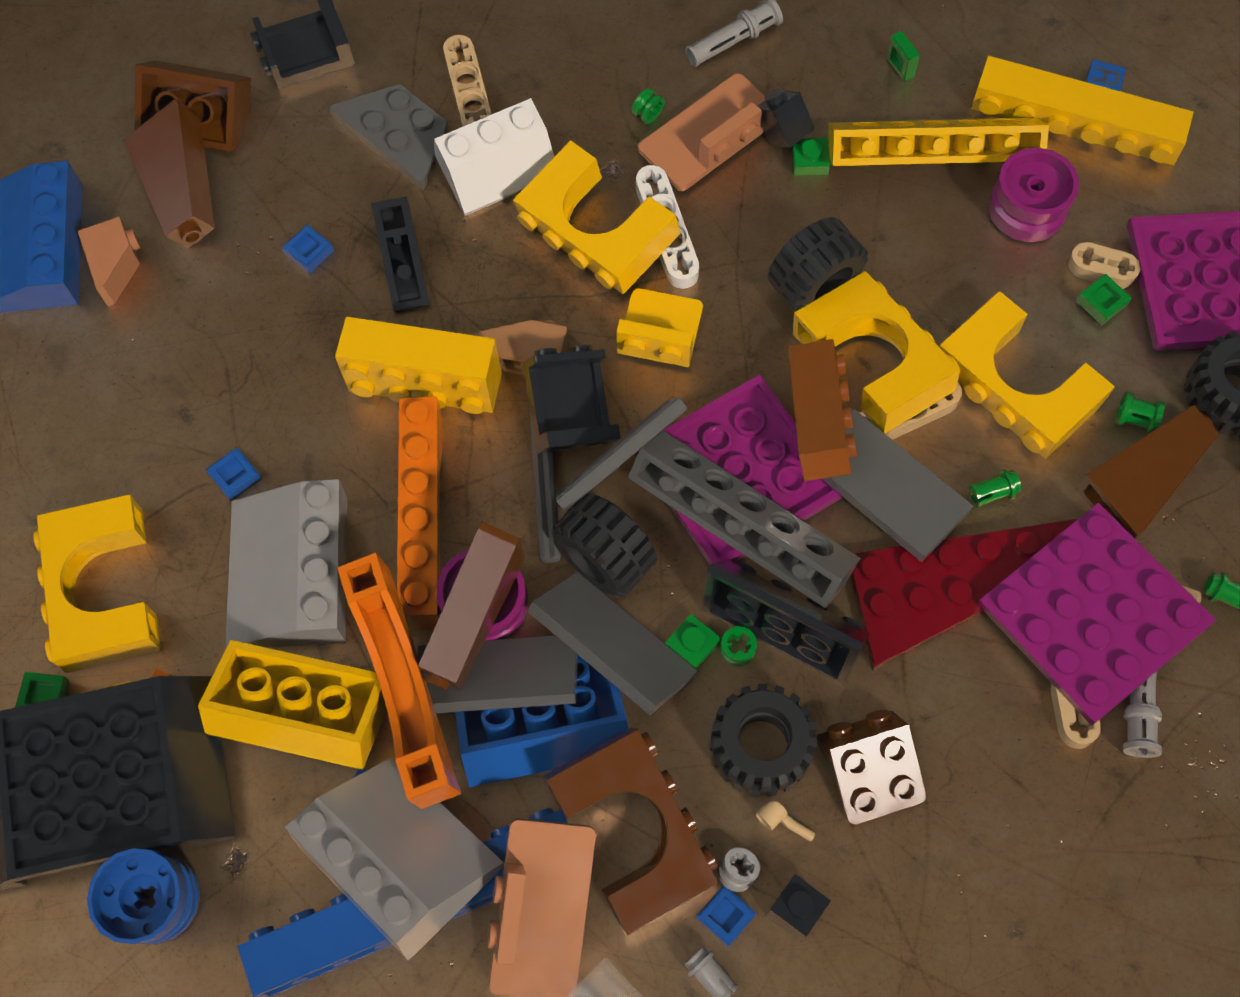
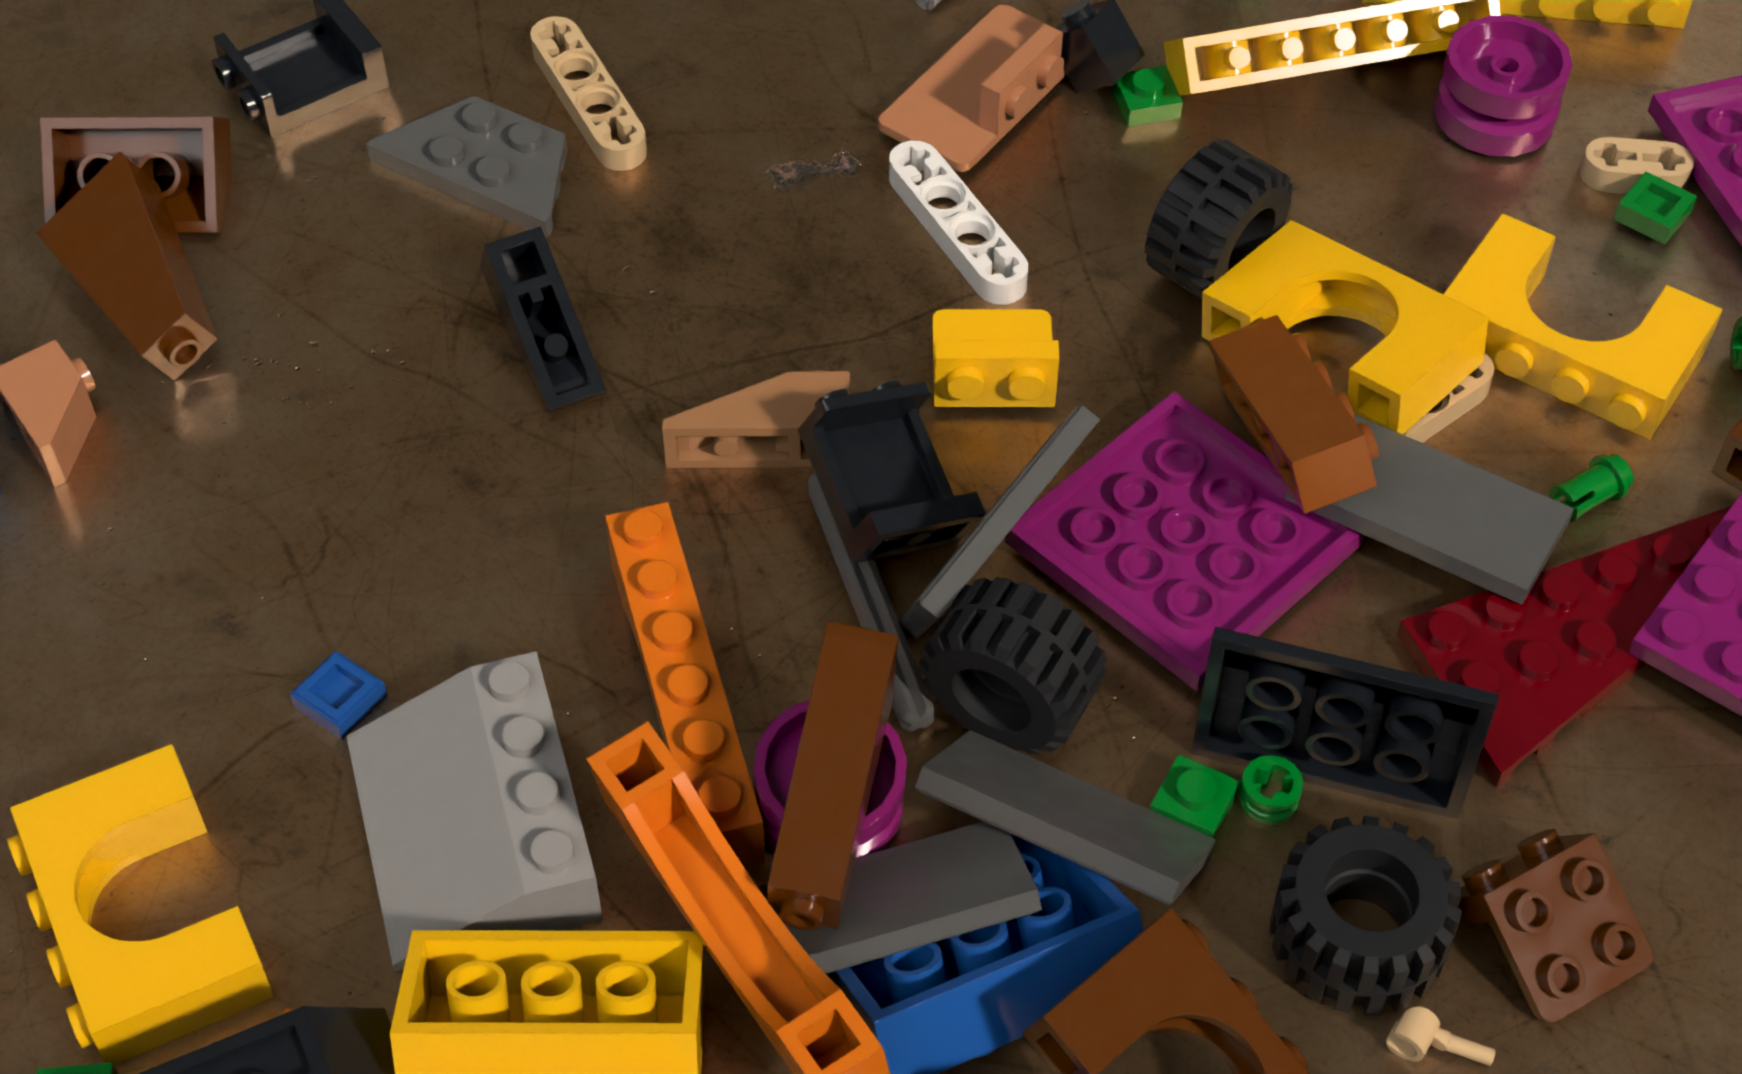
camera: 15 degrees left, 15 degrees down
blue tile [282,225,334,274] -> none
yellow brick [335,317,502,414] -> none
white slope [434,98,555,216] -> none
yellow arch [513,140,680,295] -> none
dark grey brick [628,431,860,608] -> none
green bush [632,88,665,124] -> none

